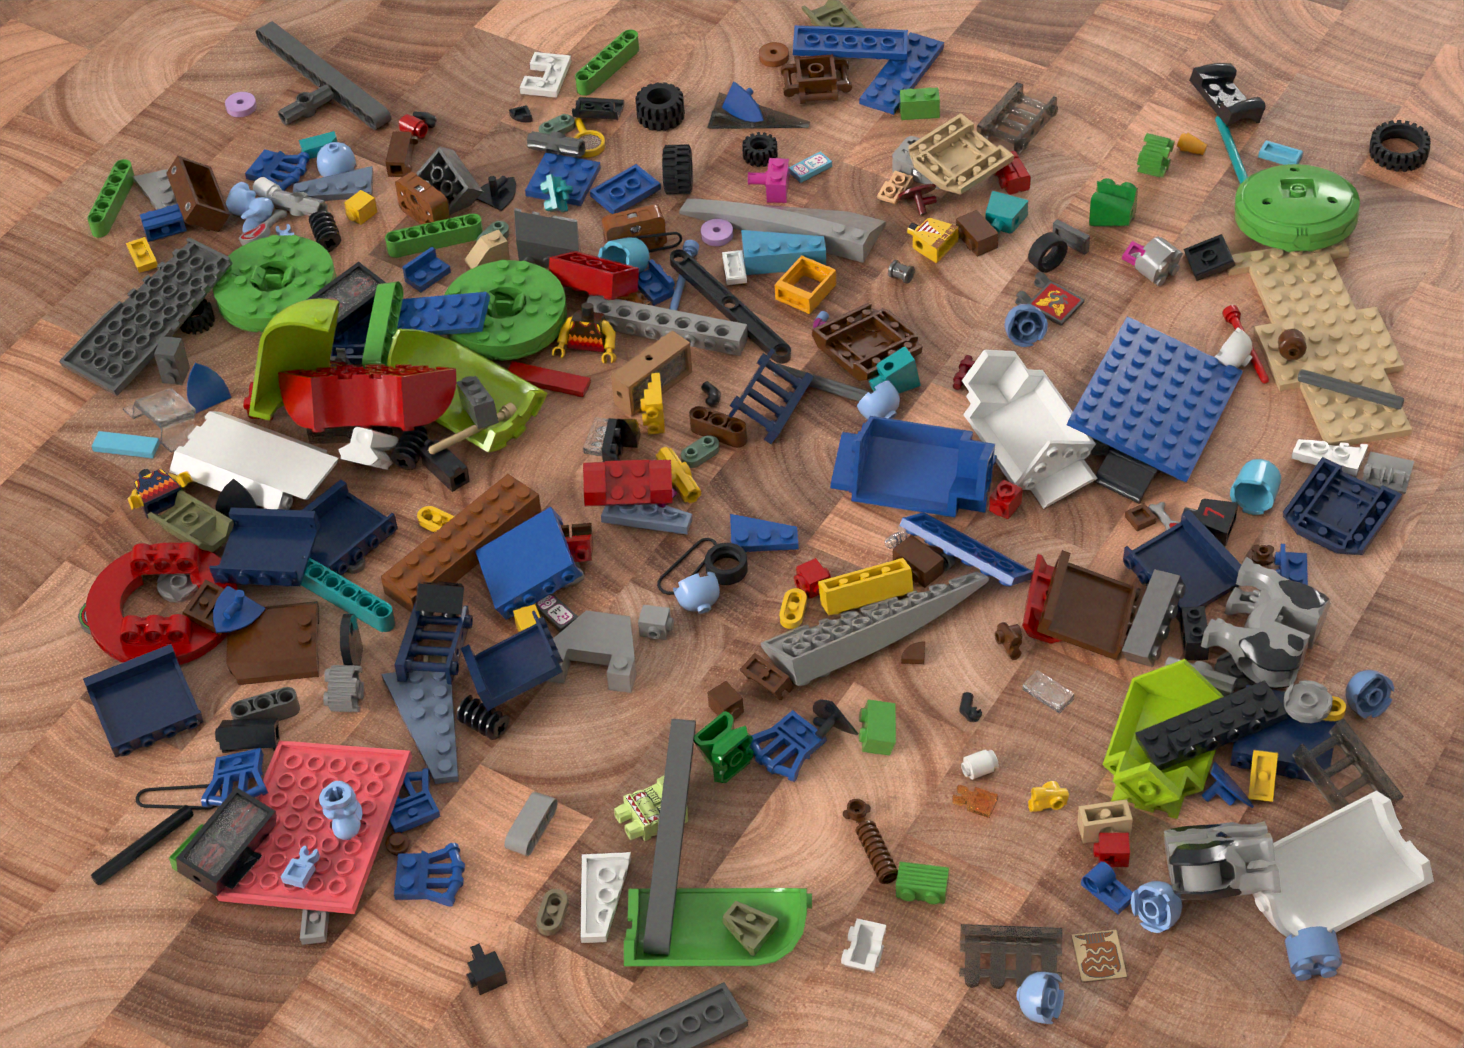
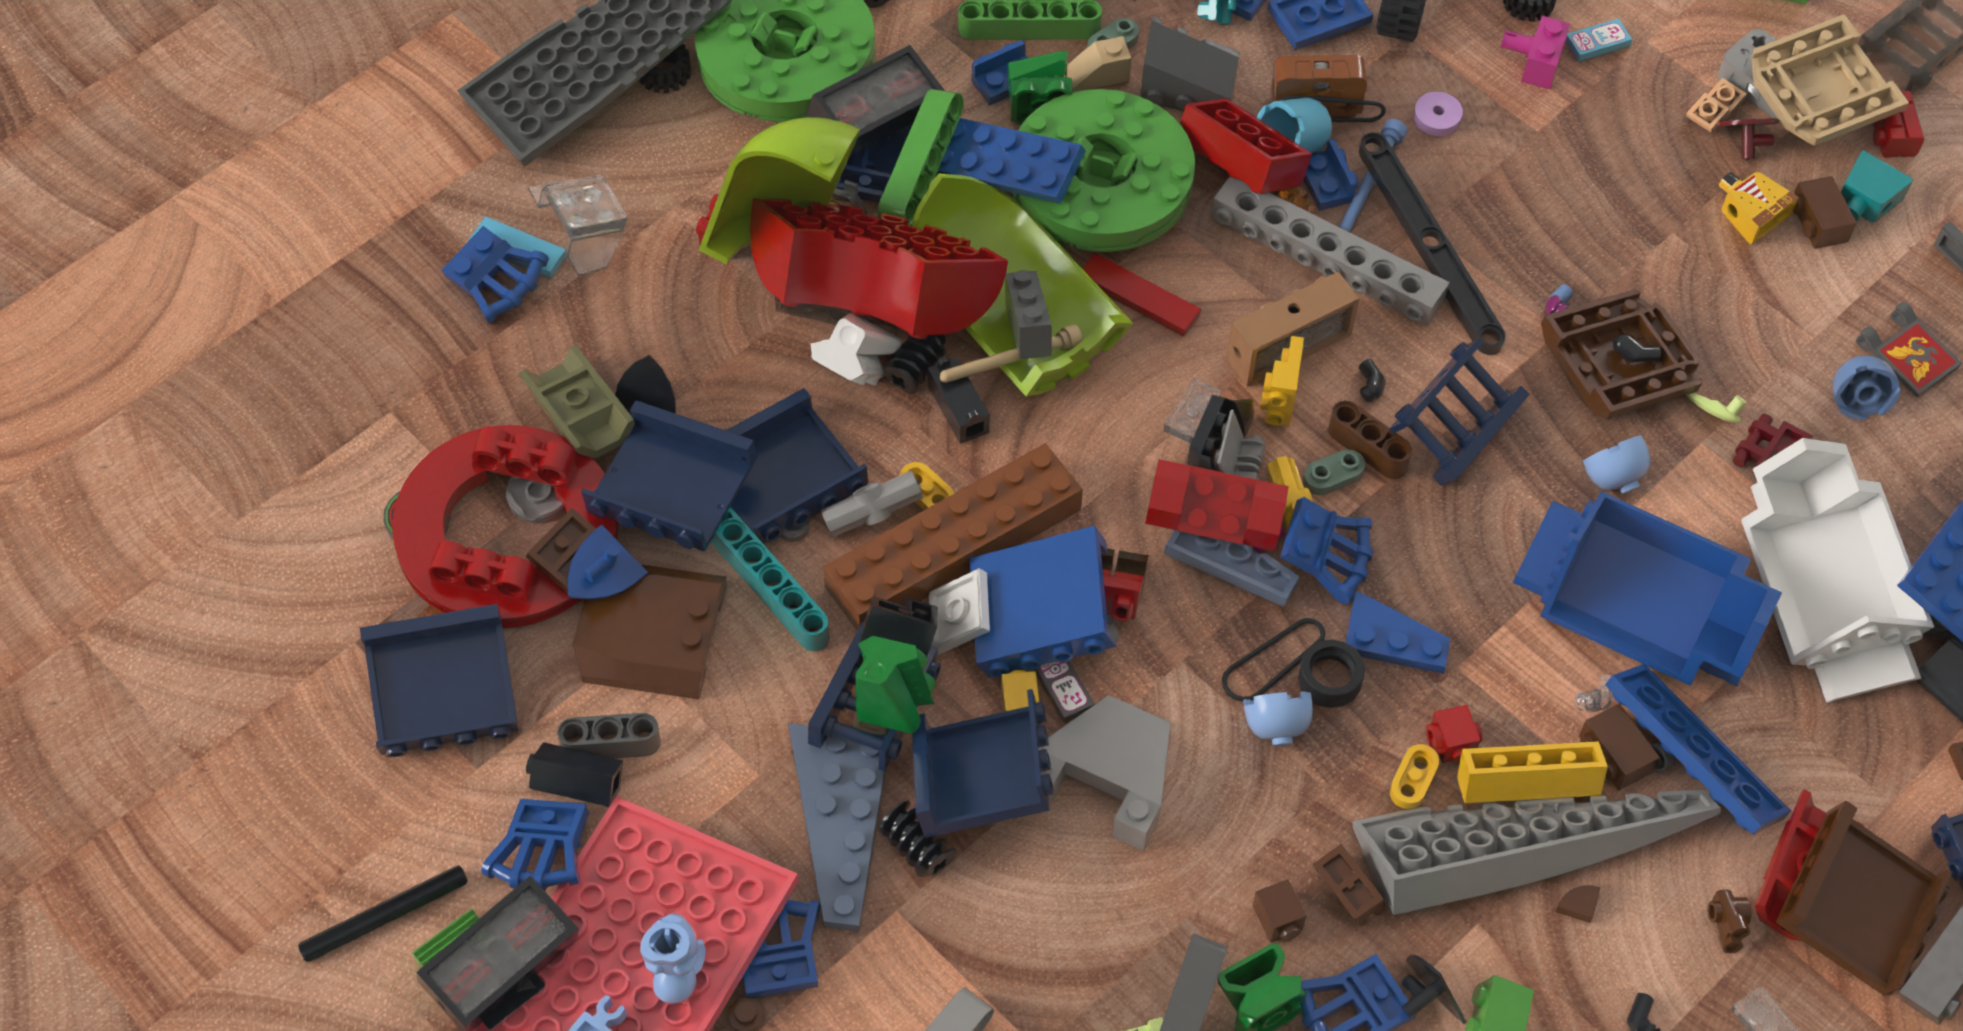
camera: 10 degrees right, 10 degrees up
torso [128,469,193,519] -> none
black piece [136,784,222,810] -> none
dark grey brick [154,336,190,385] -> none
white panel [169,411,338,510] -> none
blue shield [187,363,232,415] -> none
light grey brick [323,665,364,712] -> none
black tile [340,614,363,666] -> none
torso [552,303,617,364] -> none
light grey brick [638,605,674,640] -> none
light grey wedge [679,198,886,263] -> none
white plate [722,250,747,285] -> none
dark azure wedge [741,230,826,275] -> none
dark grey axle [773,364,872,401] -> none
light orange window [775,255,836,314] -> none
teal torso [869,346,921,394] -> none
dark grey bush [888,260,915,284] -> none
red brick [989,480,1022,520] -> none
black tyre [1028,232,1068,273] -> none
none -> blue plate [441,226,549,324]
none -> light grey piece [821,470,924,537]
none -> green piece [856,636,936,734]
none -> white tile [929,568,990,655]
none -> green piece [1008,51,1072,125]
none -> light grey hinge [1215,410,1265,480]
none -> blue plate [1280,497,1374,604]
none -> black arm [1613,334,1661,362]
none -> yellowish green bar [1686,393,1747,423]

